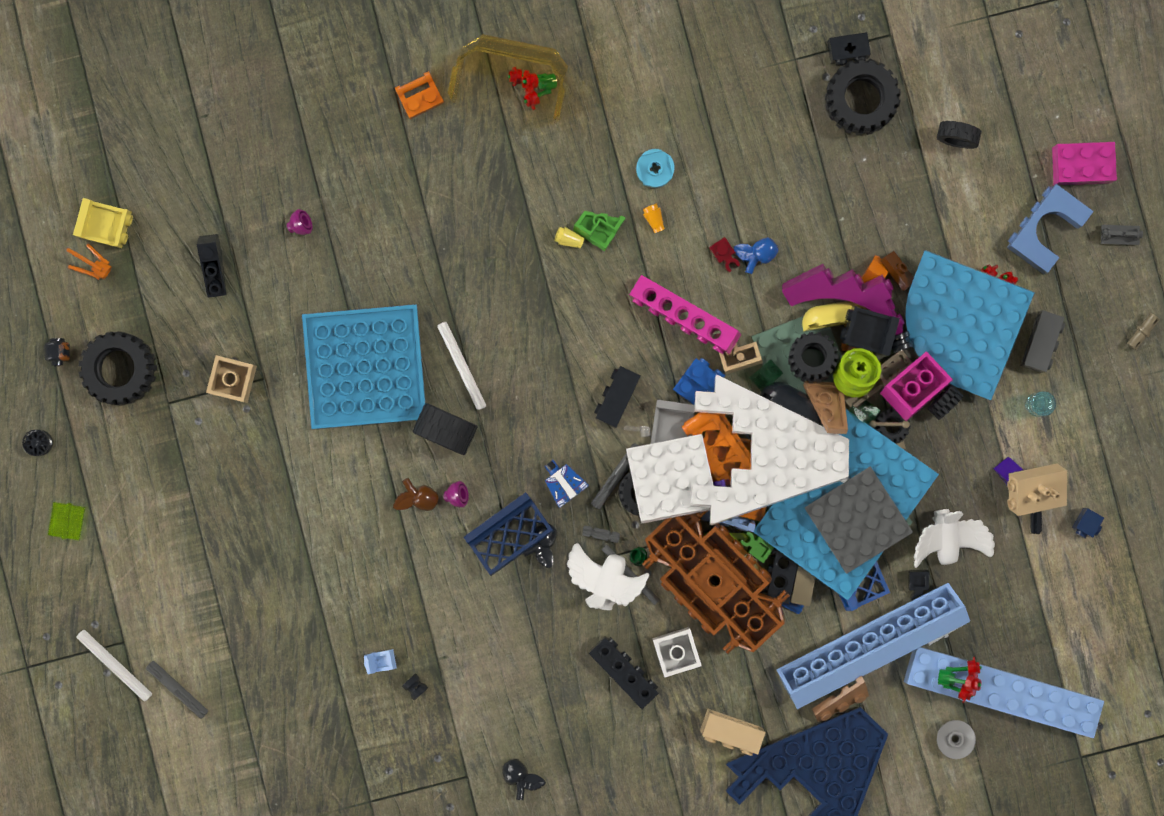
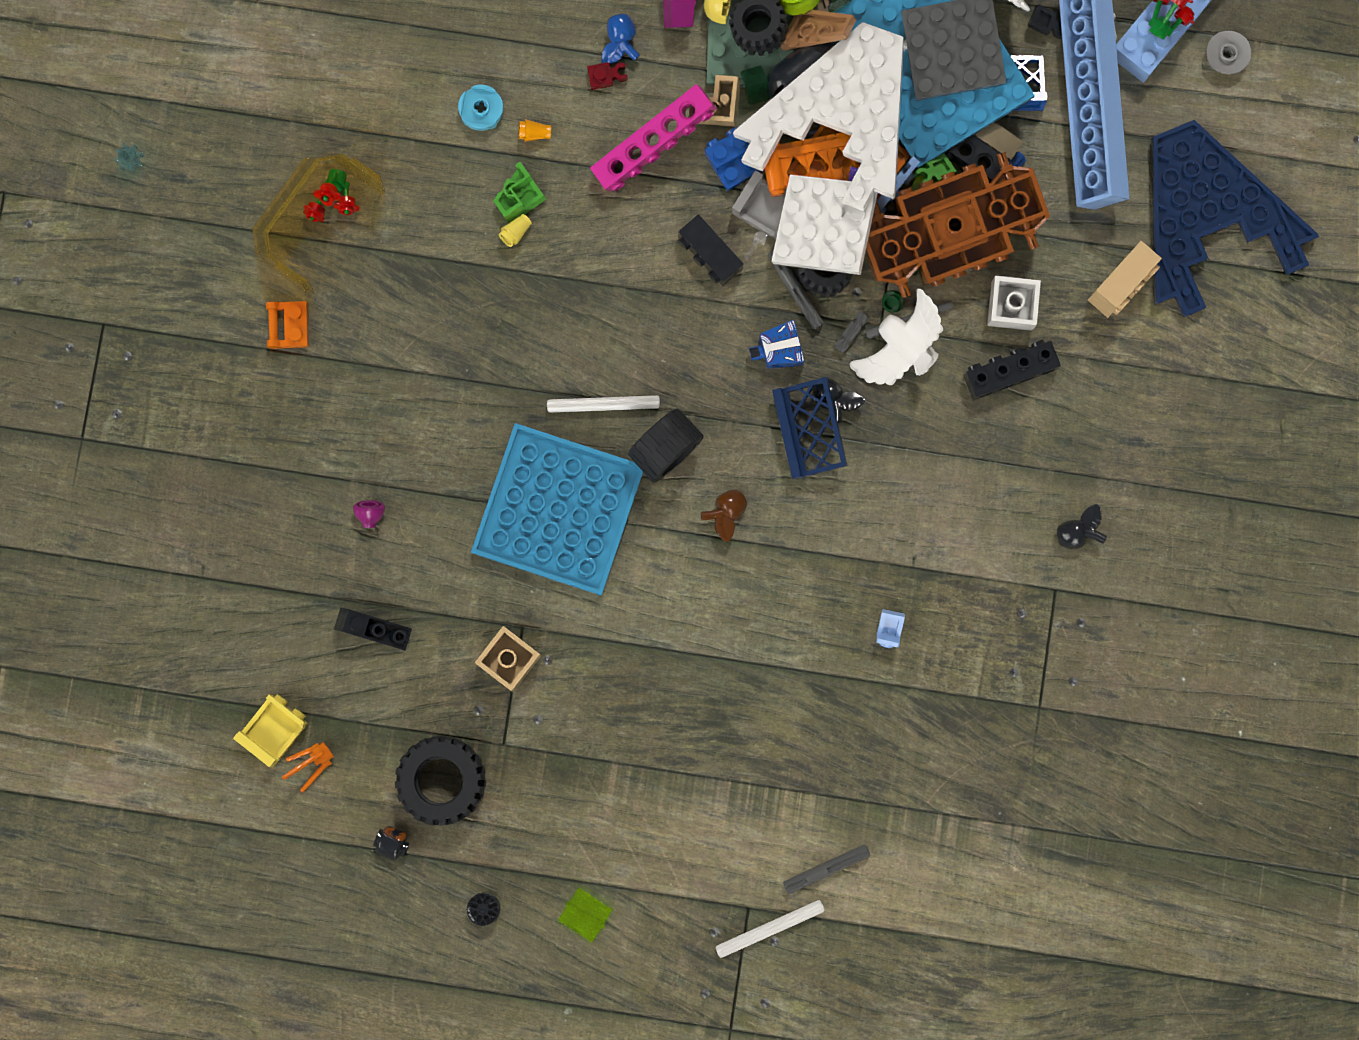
camera: 70 degrees left, 5 degrees down
black wheel [402,673,428,700] -> none
magenta brick [443,481,469,508] -> none
medium nougat wing [812,676,869,722] -> none

